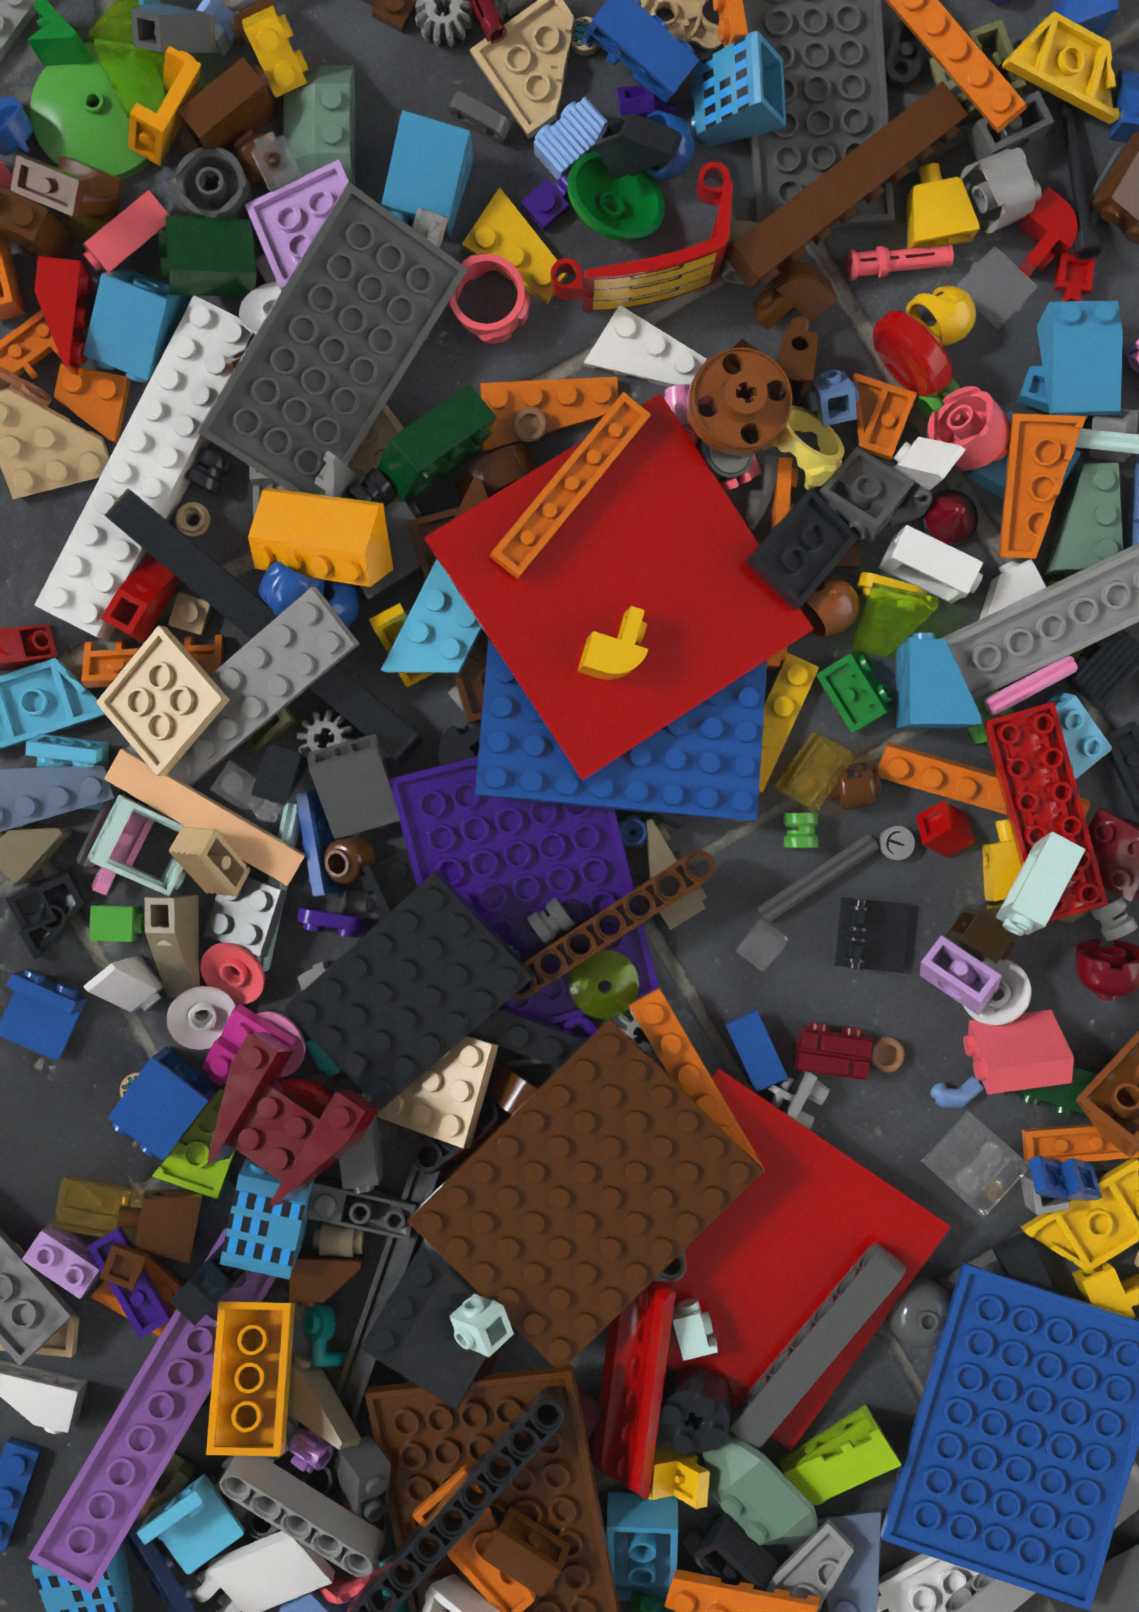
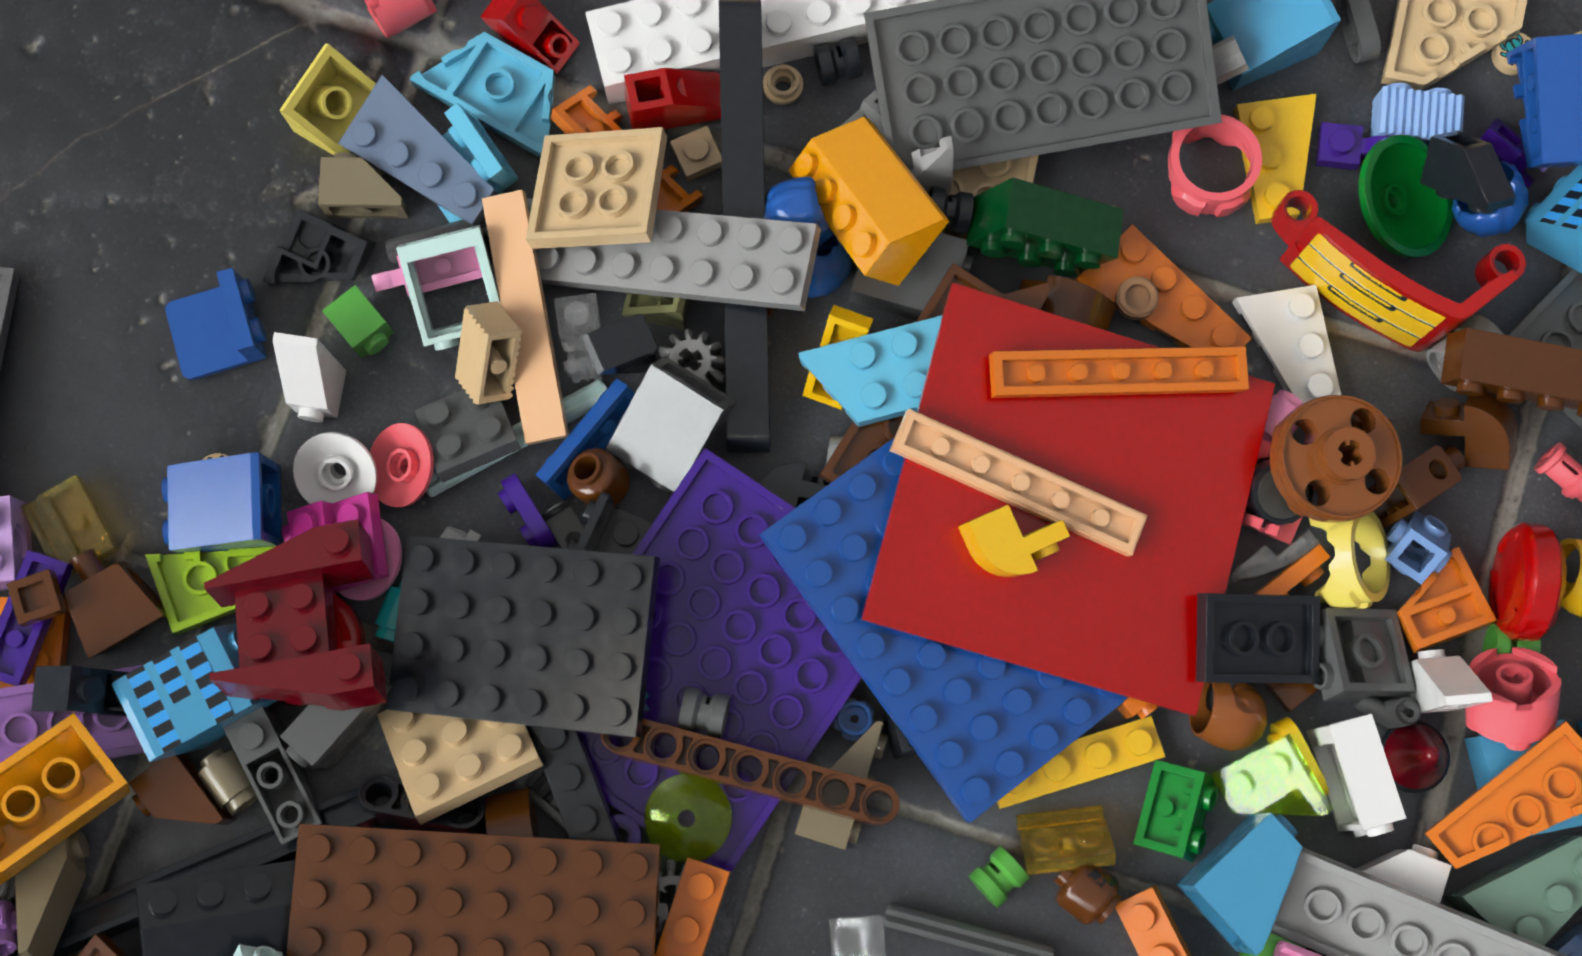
camera: 45 degrees right, 10 degrees down
dark tan slope [144,894,200,998] -> none
teal plate [303,1305,349,1367] -> none
none -> light nougat tile [889,409,1148,557]

